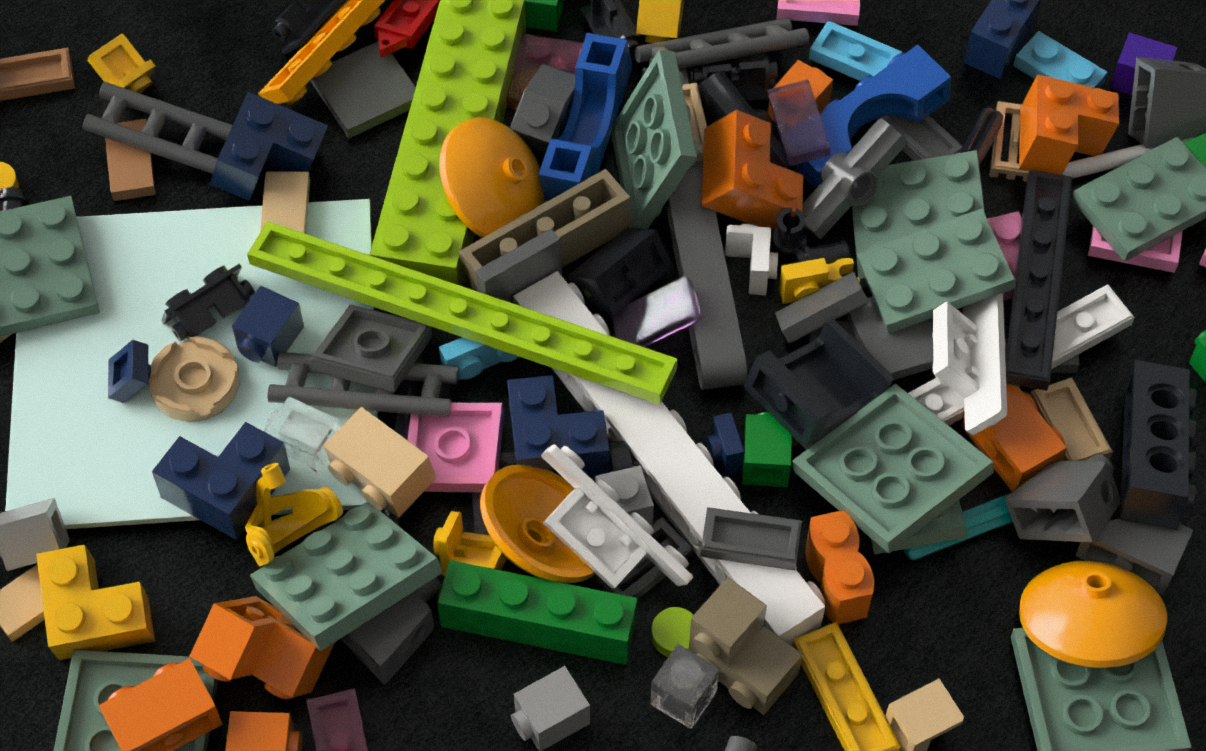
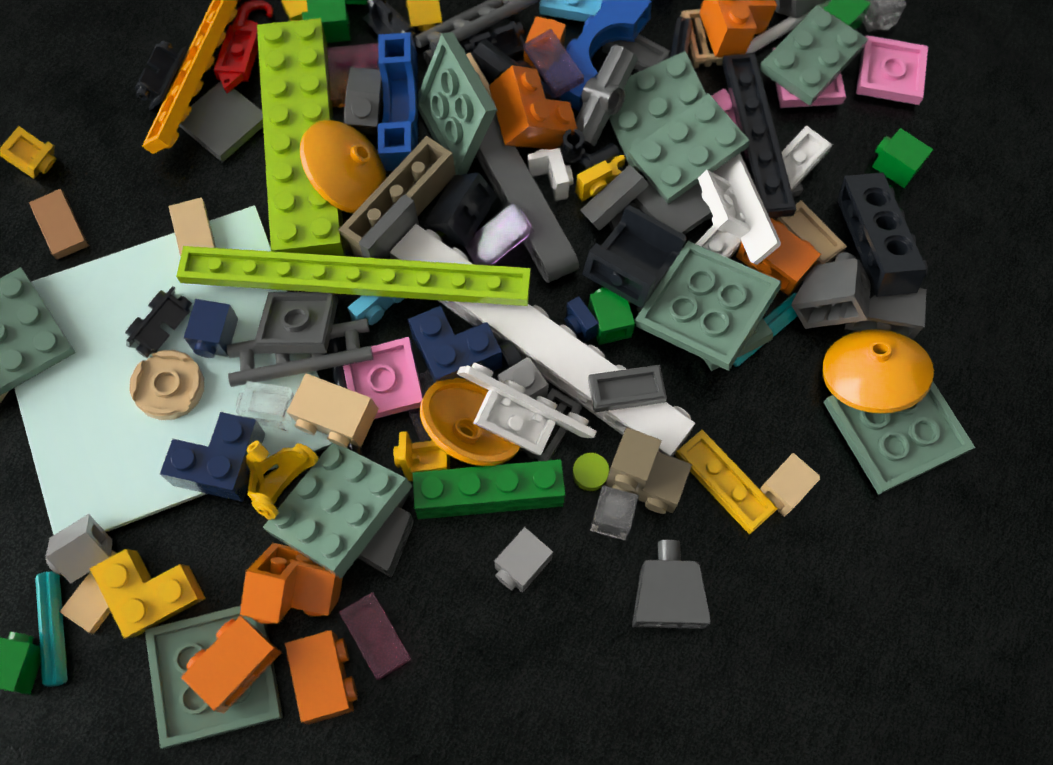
camera: 20 degrees left, 10 degrees up
dark grey bar [82,81,233,174] -> none
dark blue plate [108,340,151,403] -> none
dark blue brick [210,92,328,201] -> none
orange brick [805,510,874,625] -> none

